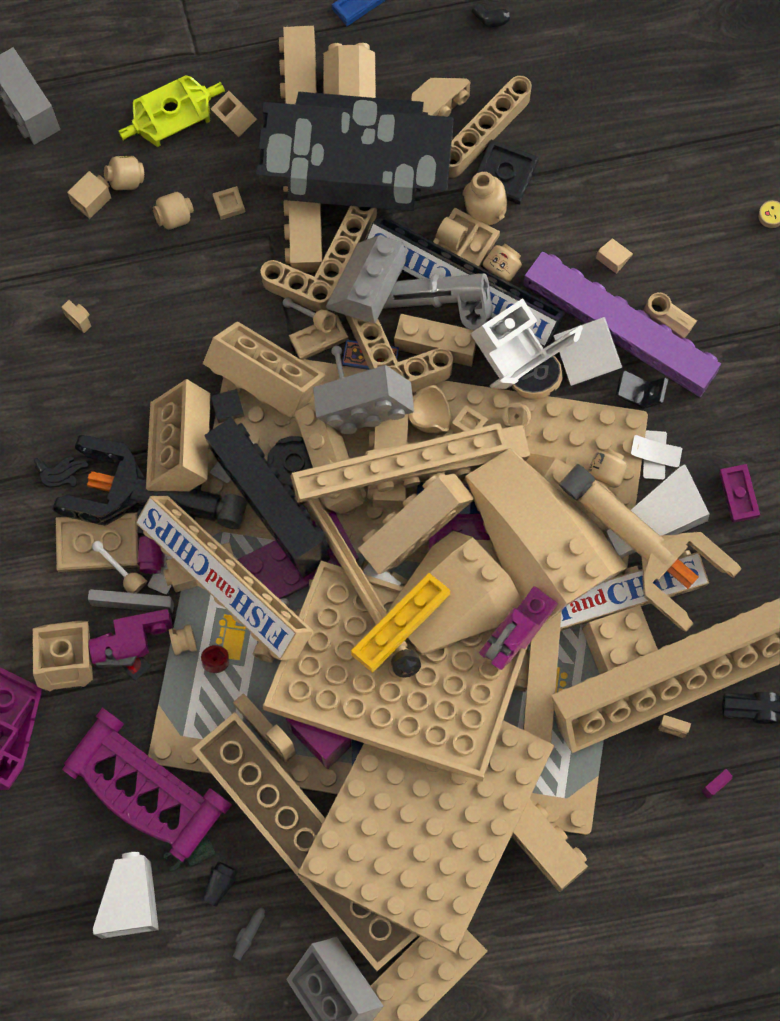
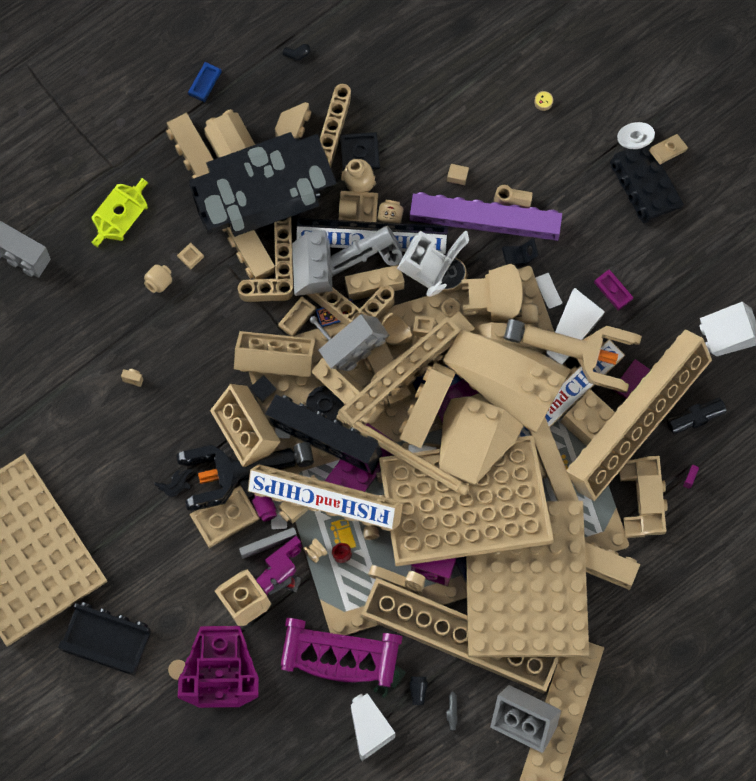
camera: 30 degrees left, 0 degrees up
tan brick [67,171,111,219] -> none
hinge [92,541,147,593] -> none
tan head [104,156,144,190] -> none
tan brick [211,91,257,137] -> none
tan hinge [283,297,336,333] -> none
yellow plate [351,573,450,673] -> none
black tile [391,649,421,678] -> none
magenta plate [479,586,558,670] -> none
white tile [554,317,622,386] -> none
white sticker [631,435,682,467] -> none
tan tile [658,715,691,738] -> none
none -> tan piece [462,264,523,323]
none -> magenta tile [613,359,650,399]
none -> tan bracket [619,456,667,538]

